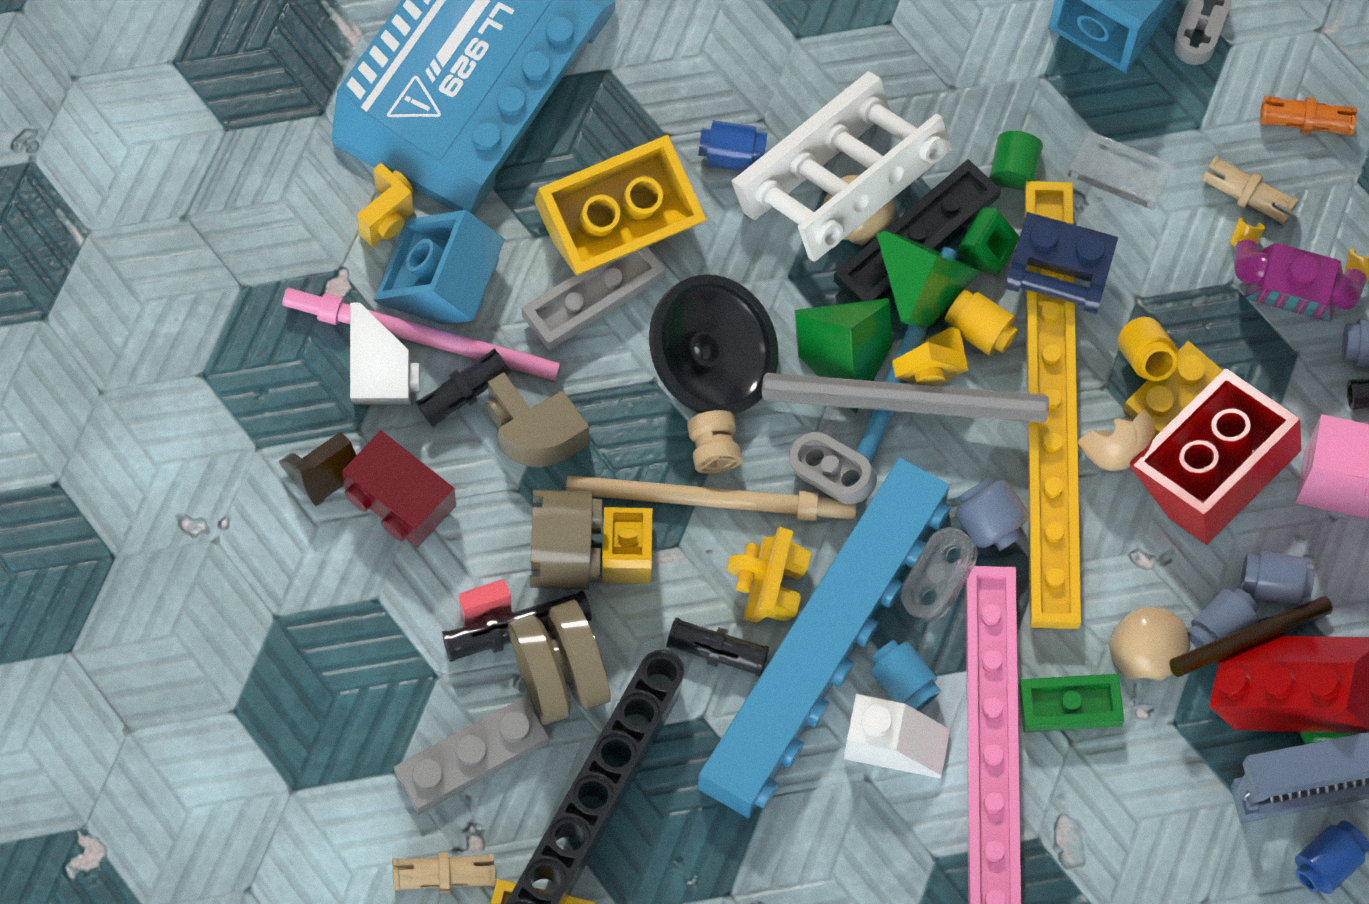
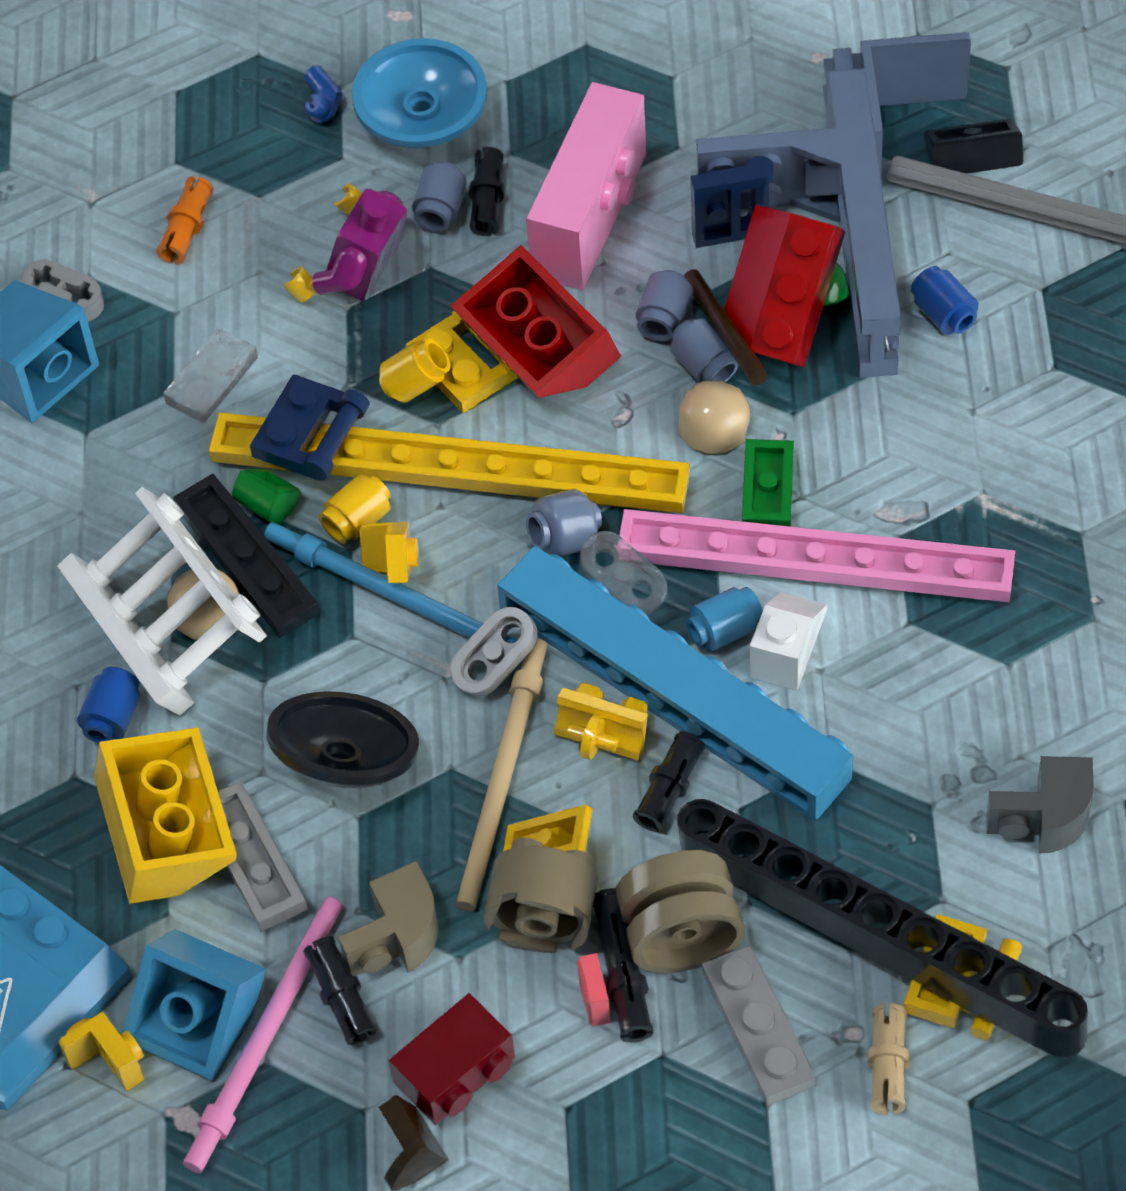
camera: 75 degrees left, 10 degrees down
white slope [350,303,420,405] -> none
tan wheel [687,410,742,474] -> none
light grey axle [762,373,1049,423] -> none
green slope [794,298,892,414] -> none
green slope [877,230,981,329] -> none
green brick [989,131,1043,191] -> none
tan hair [1078,410,1155,472] -> none
tan pin [1202,155,1299,226] -> none

